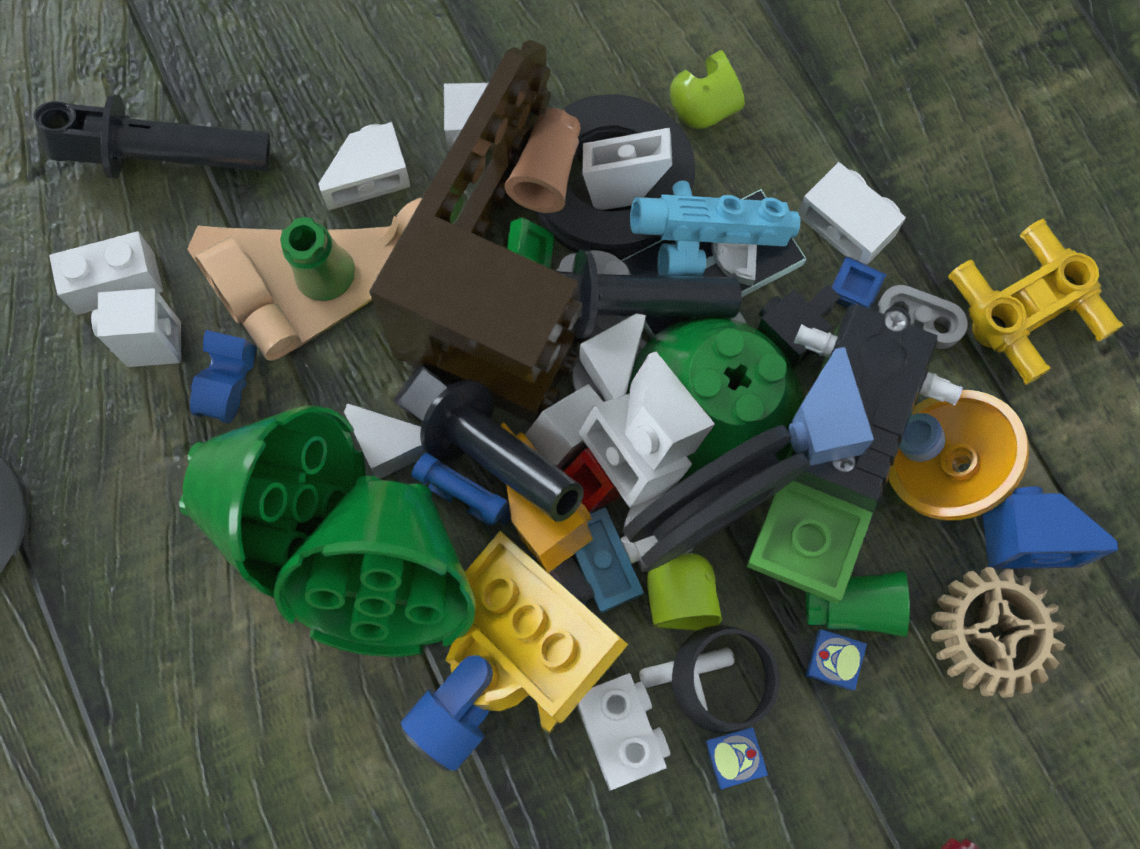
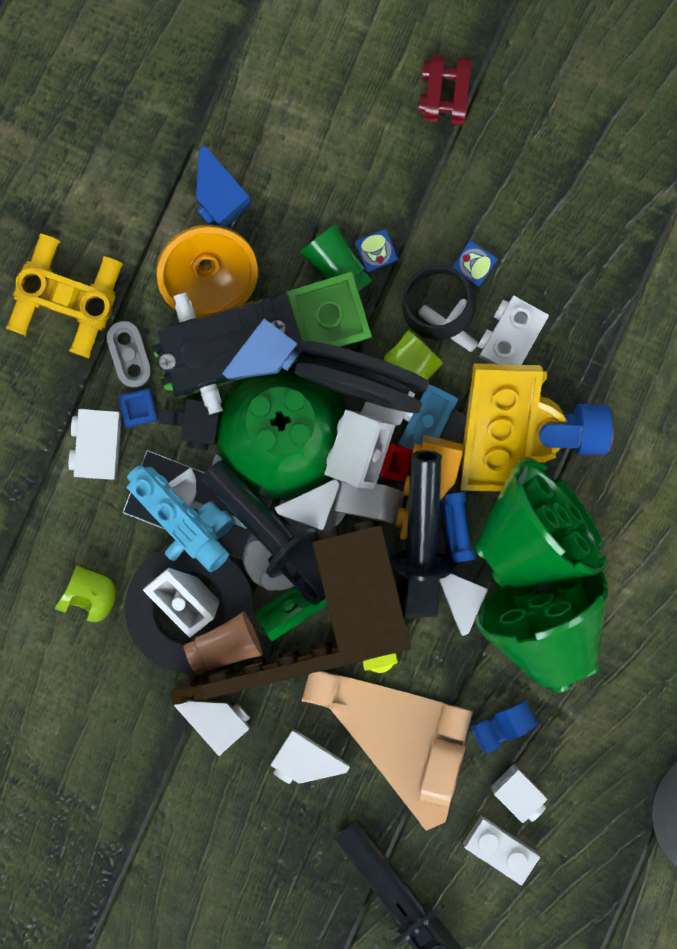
camera: 130 degrees left, 15 degrees up
green plant [280,217,355,301] -> none
white slope [624,351,715,472] -> none
medium blue tile [898,413,946,462] -> none
tan gear [931,567,1065,698] -> none

